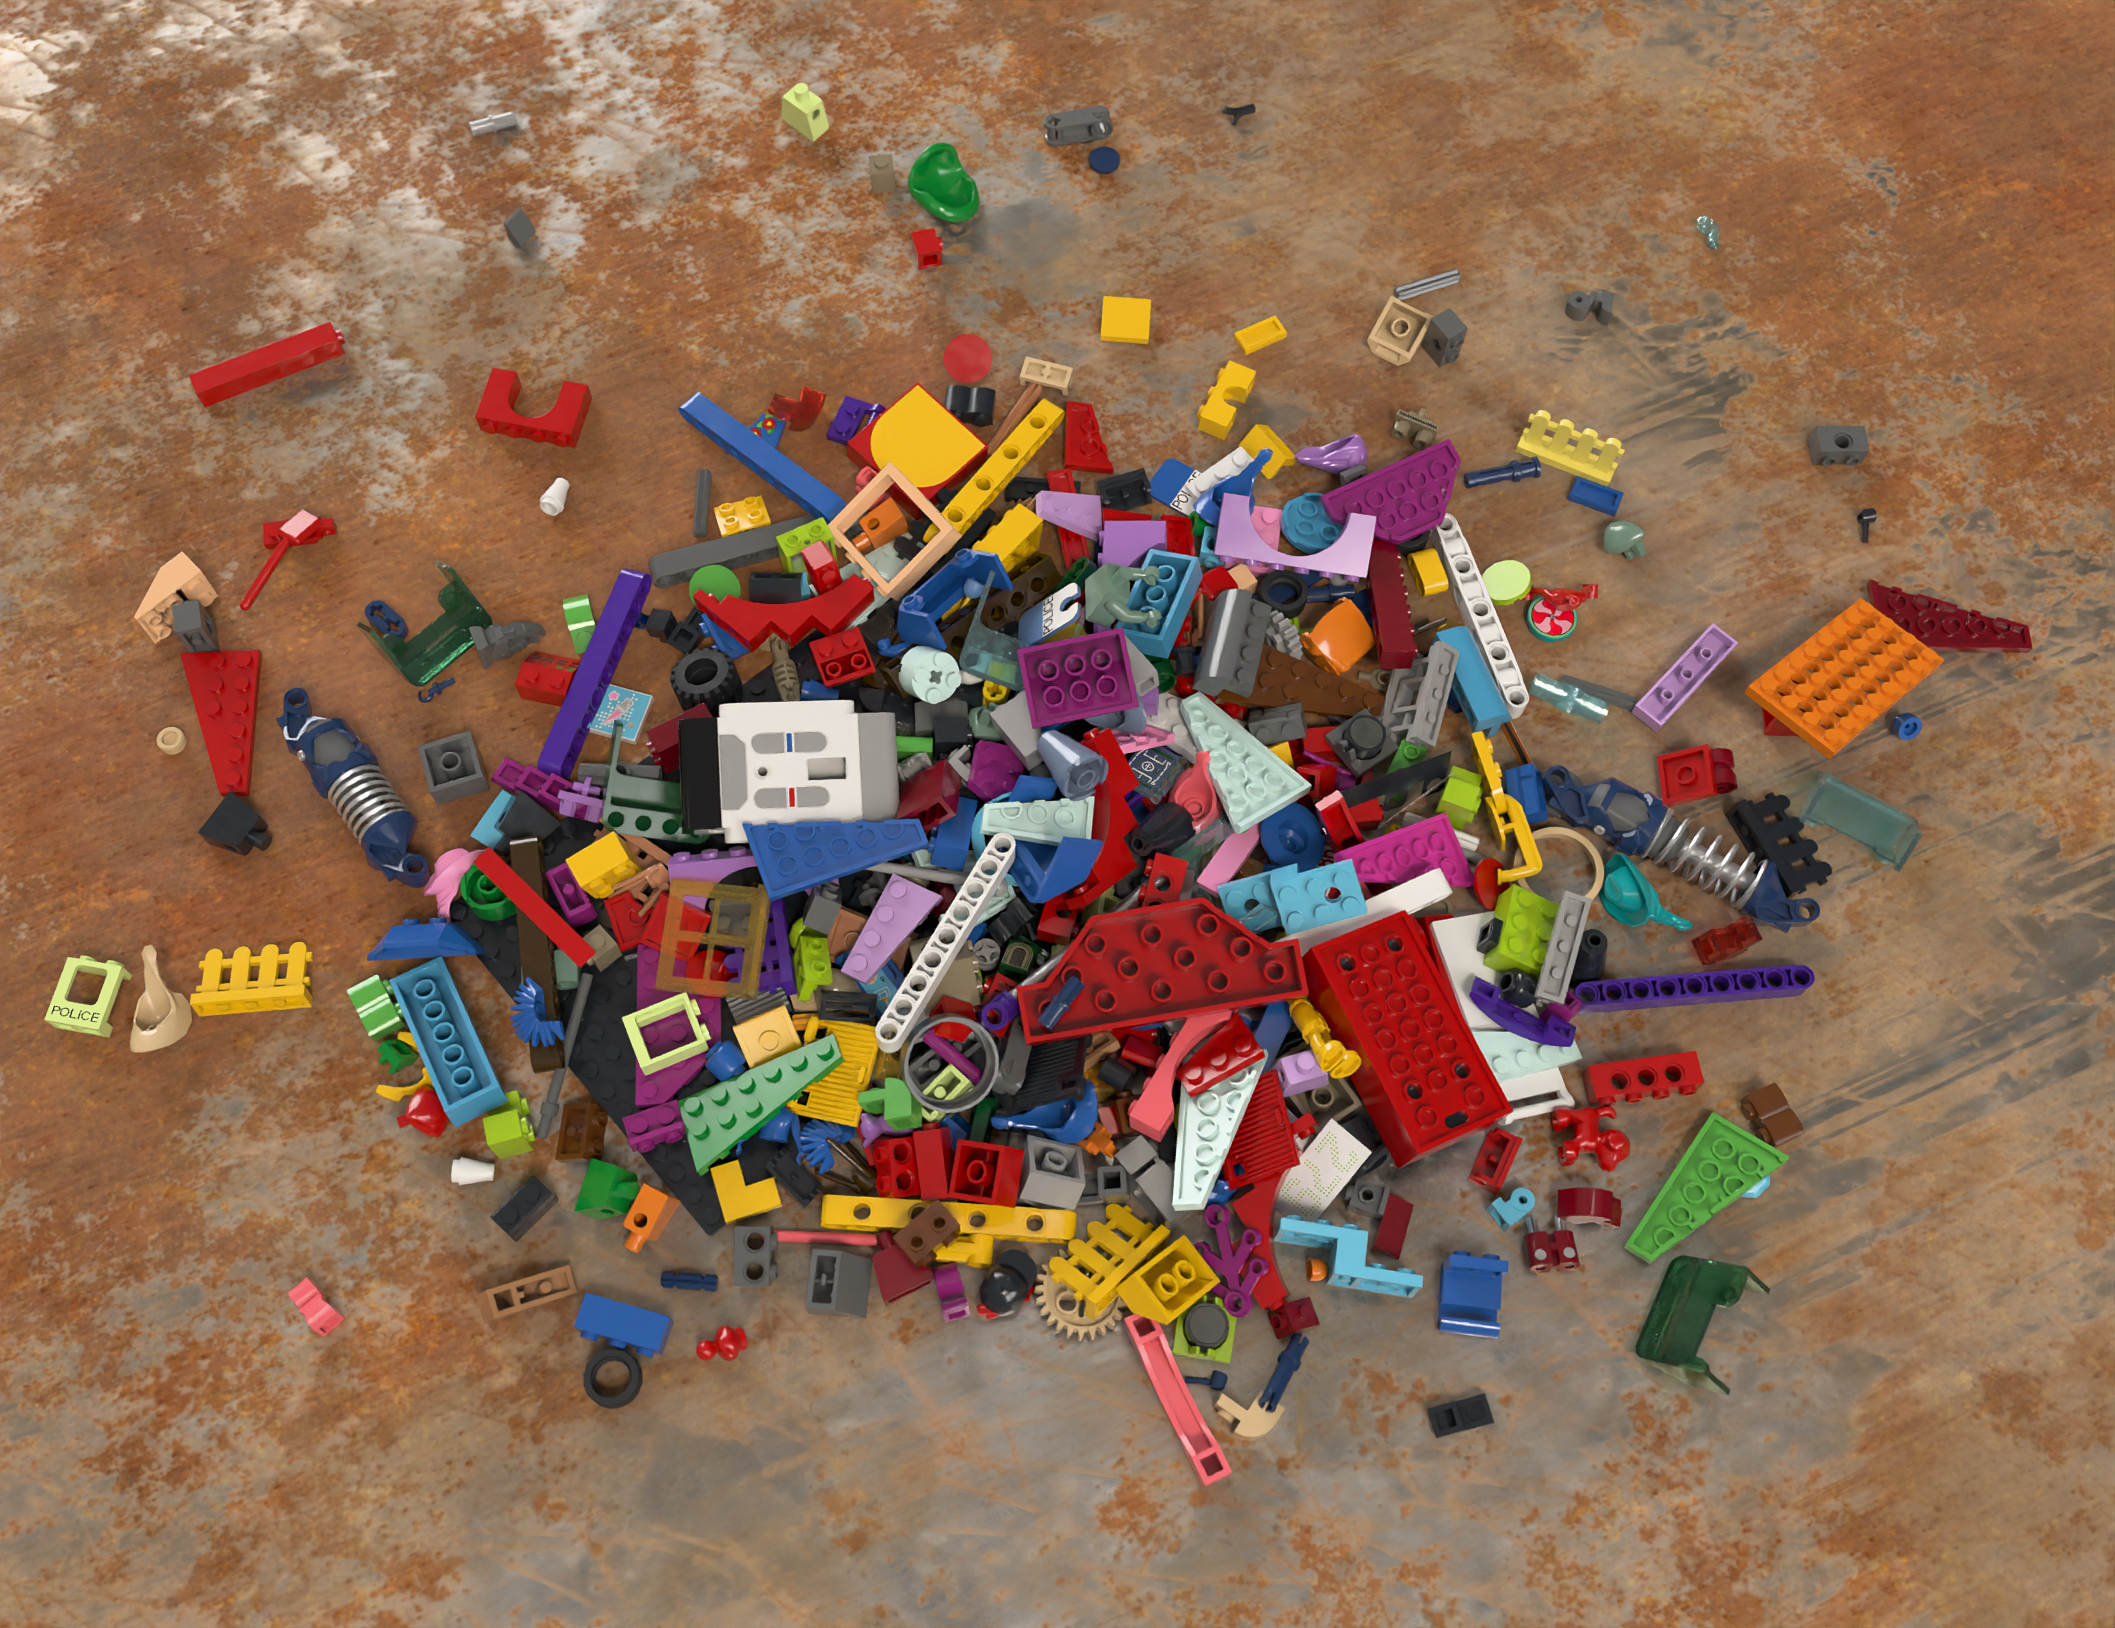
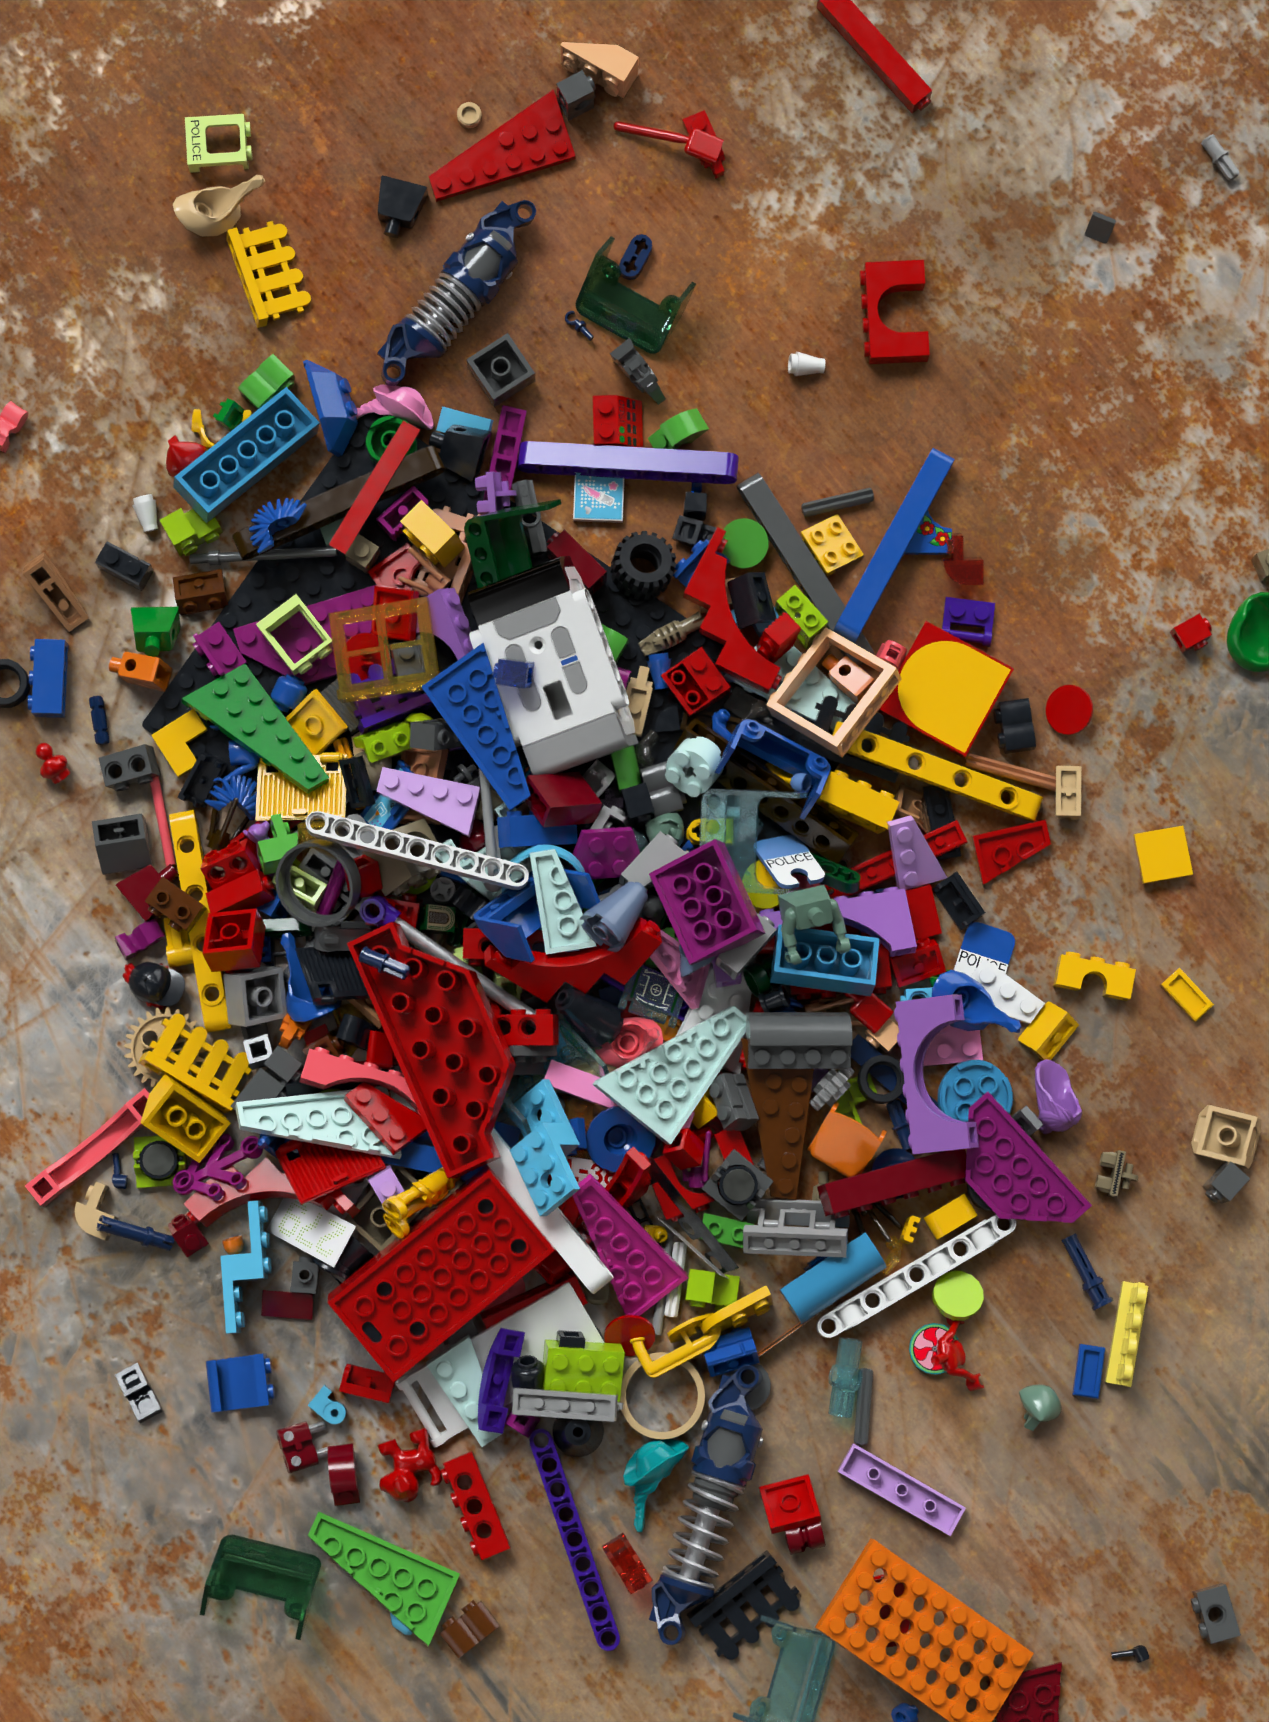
camera: 75 degrees right, 15 degrees up
none -> clear blue brick [493,658,534,688]
none -> yellow tile [899,1215,921,1244]

